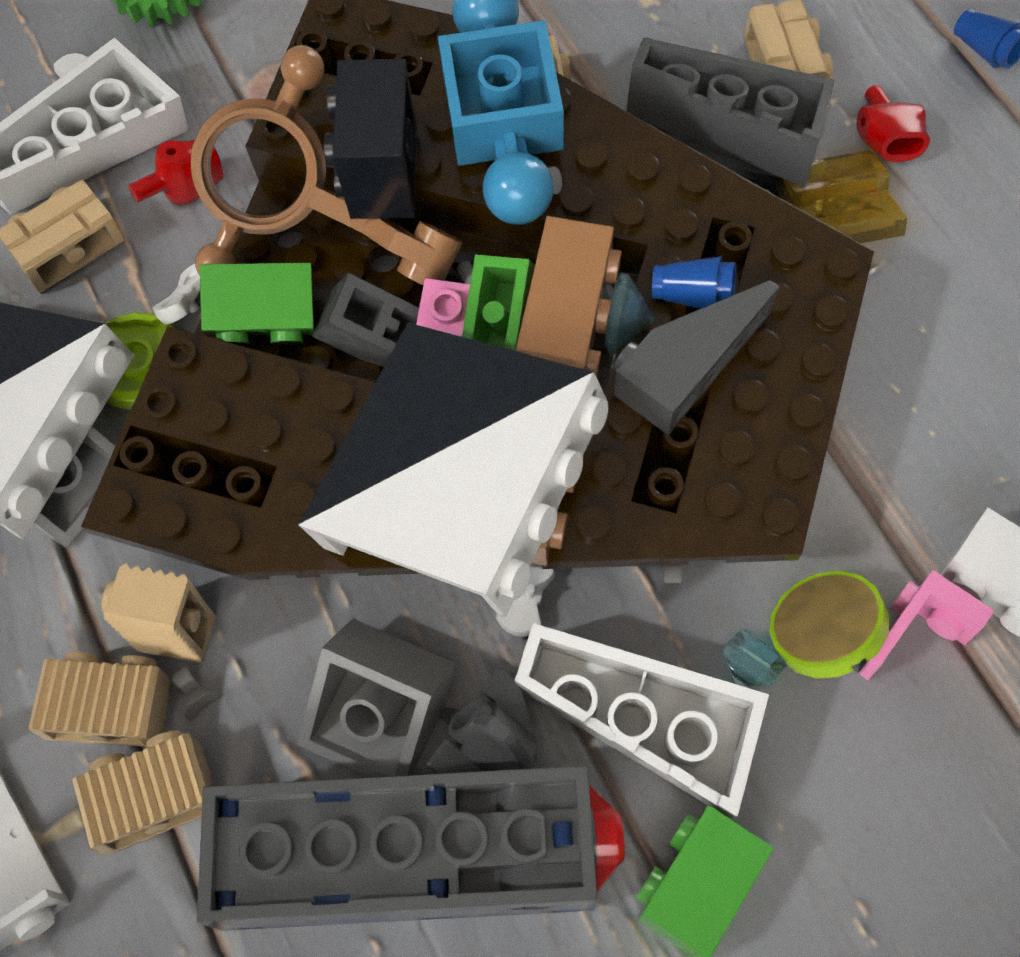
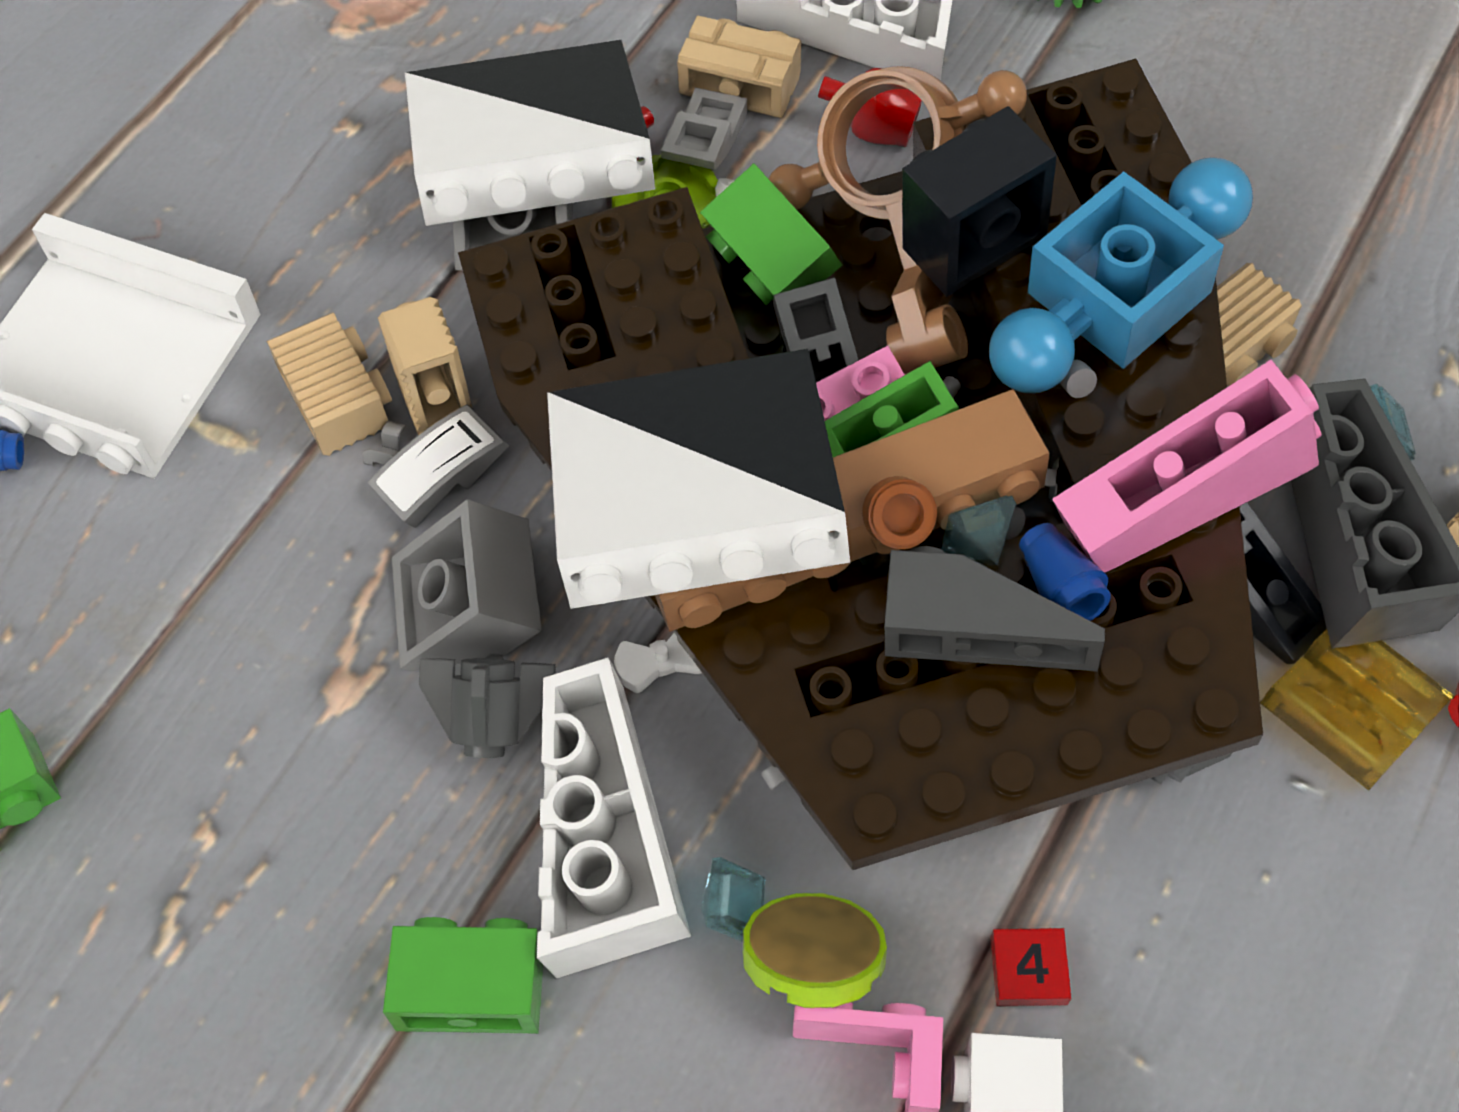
camera: 55 degrees right, 5 degrees down
tan brick [72,731,214,856] -> none
dark grey piece [197,766,625,931] -> none
none -> slope [367,404,509,528]
none -> light grey slope [661,87,748,170]
none -> dark orange tile [862,476,937,549]
none -> red tile [990,928,1072,1006]
none -> bright pink slope [1052,359,1322,573]

